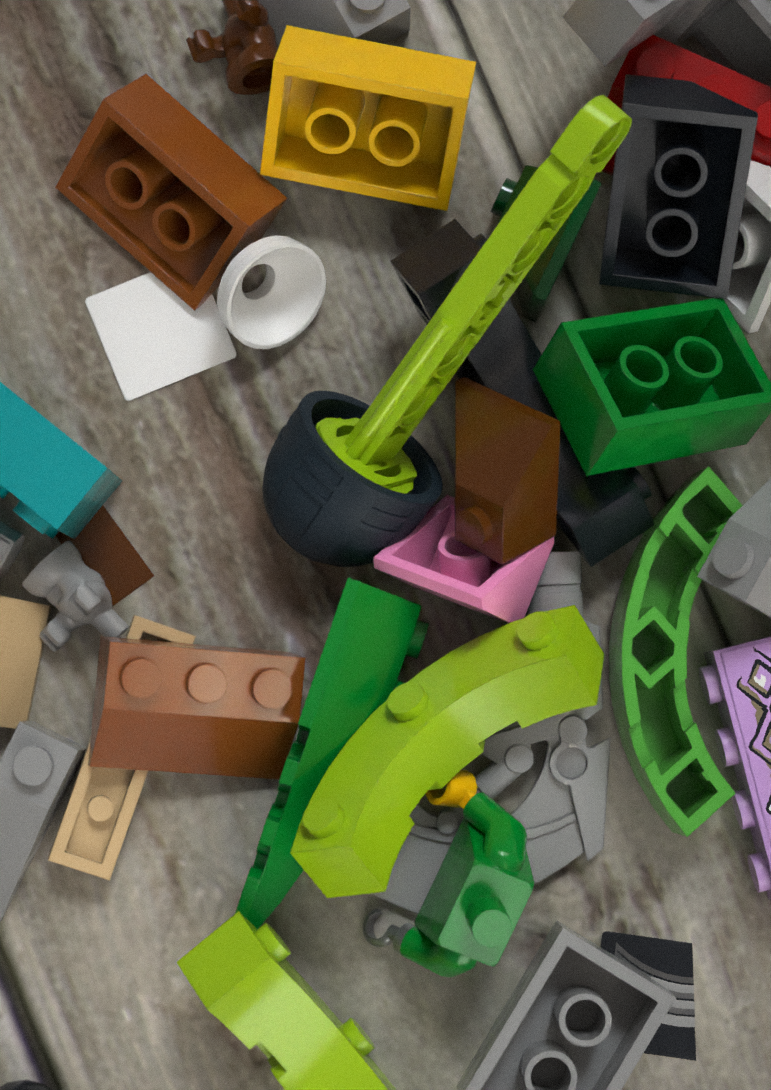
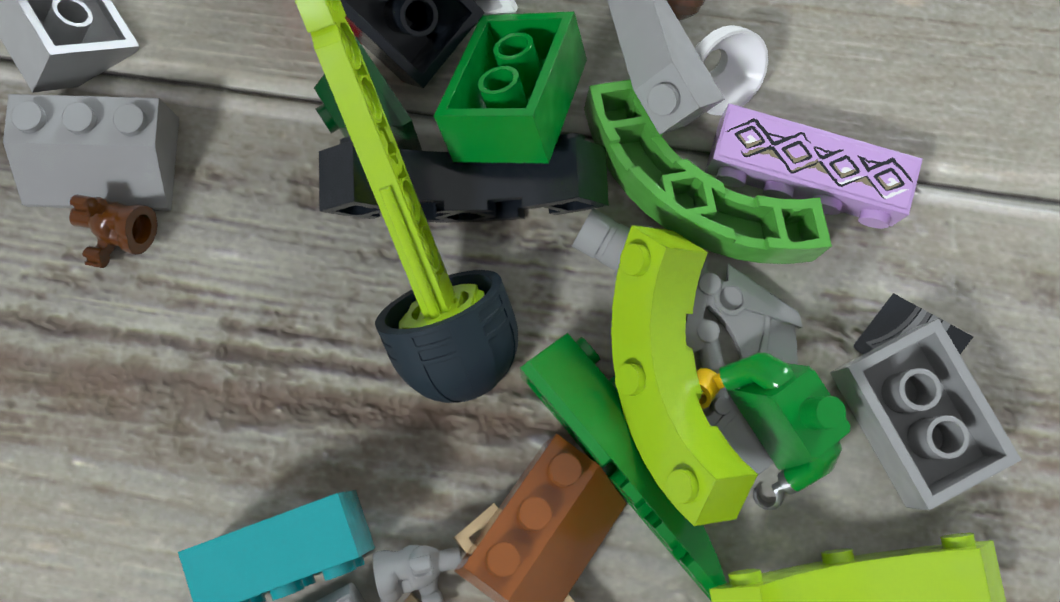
camera: 55 degrees left, 5 degrees down
dark orange slope [55,74,288,311] -> none
reddish brown sticker [56,505,154,606] -> none
white sticker [85,272,237,401] -> none
white piece [217,235,326,349] -> none
yellow brick [260,25,476,211] -> none
bright pink slope [373,495,554,623] -> none
reddish brown slope [454,377,561,565] -> none

